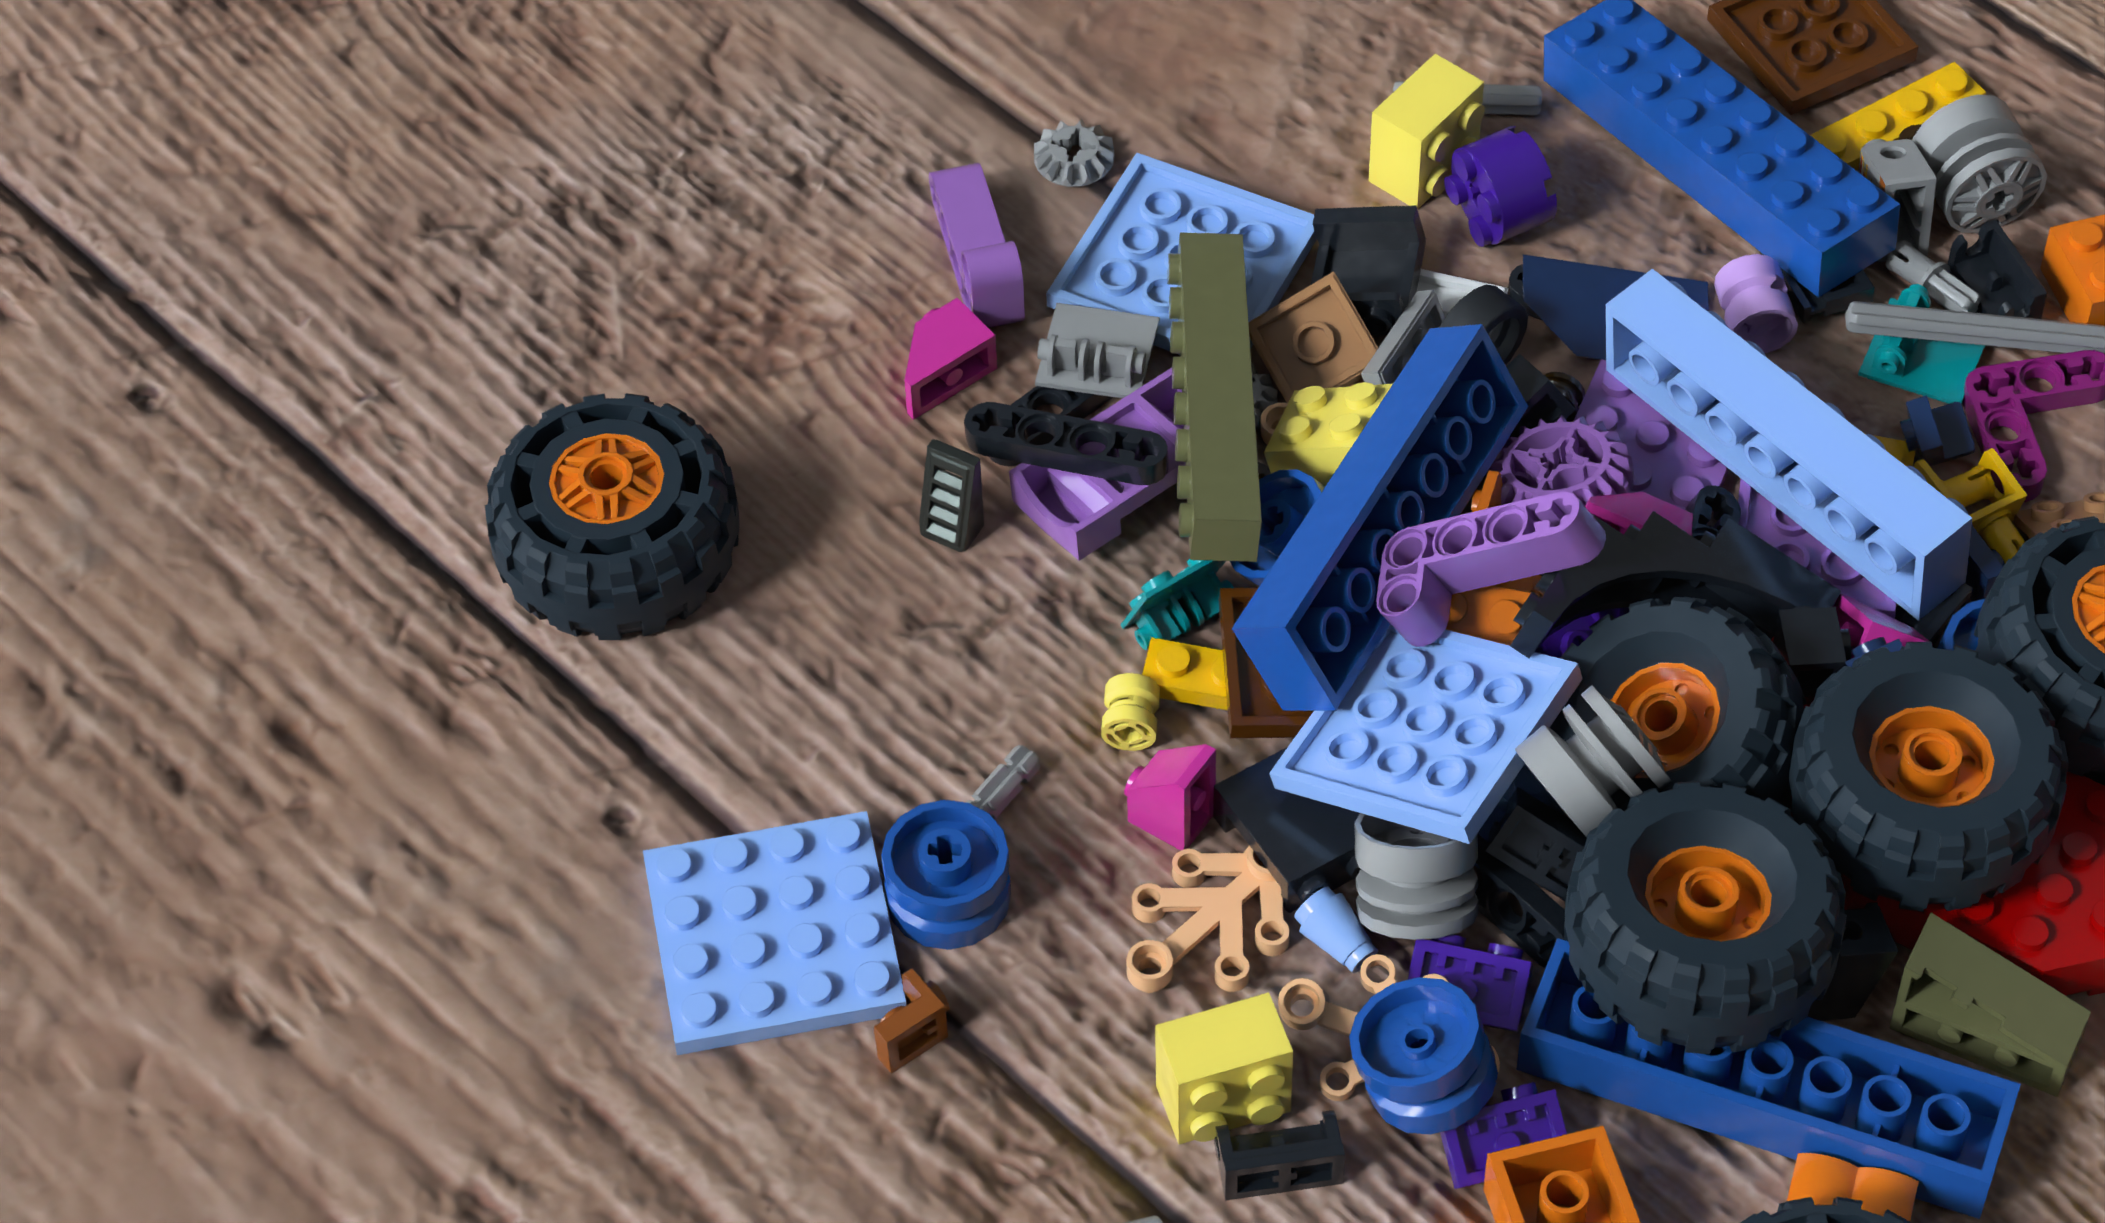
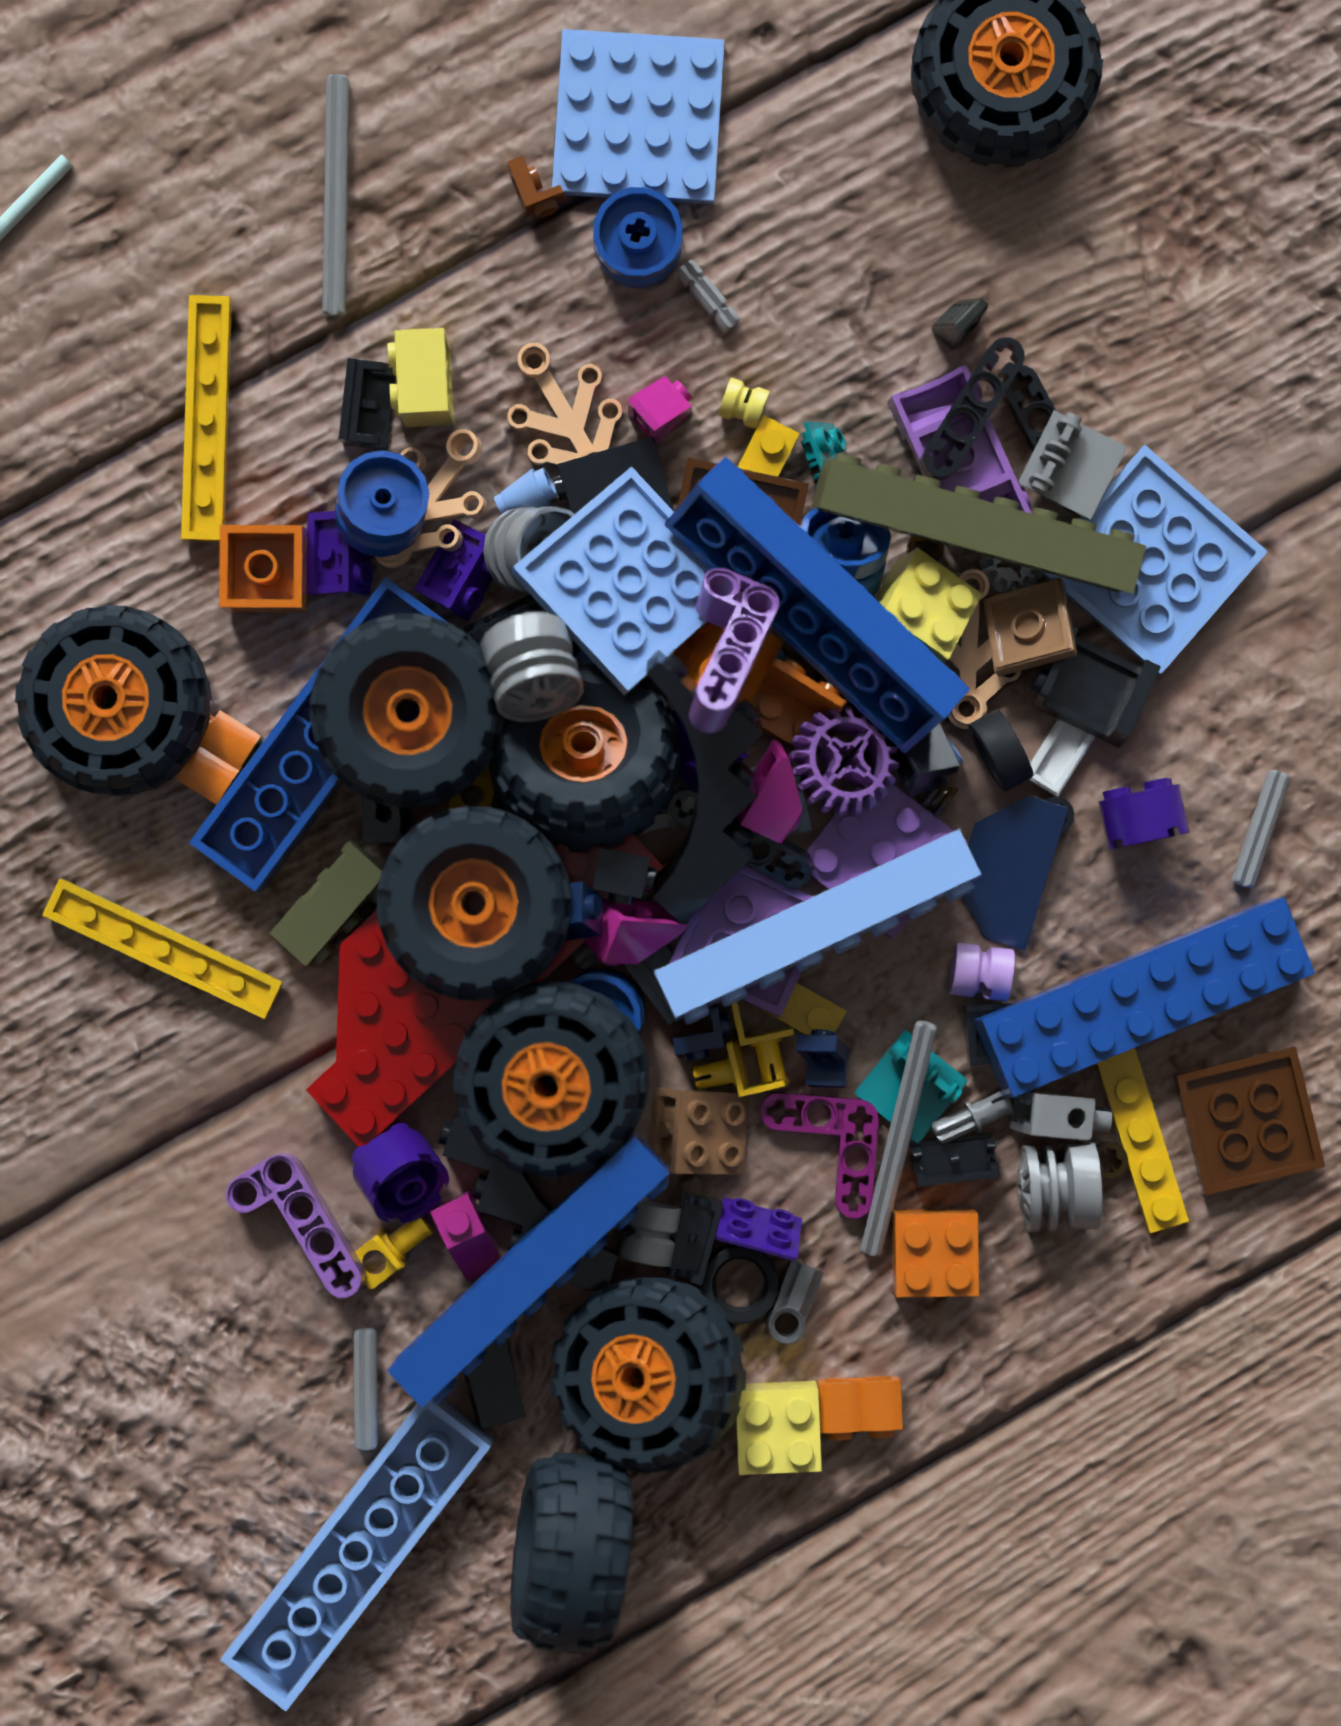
camera: 100 degrees right, 35 degrees up
dark pink slope [904,298,997,420] -> none
medium lavender beam [929,163,1025,328] -> none
light grey gear [1034,119,1115,187] -> none
light grey tile [1361,289,1445,385] -> none
light yellow brick [1369,54,1485,209] -> none

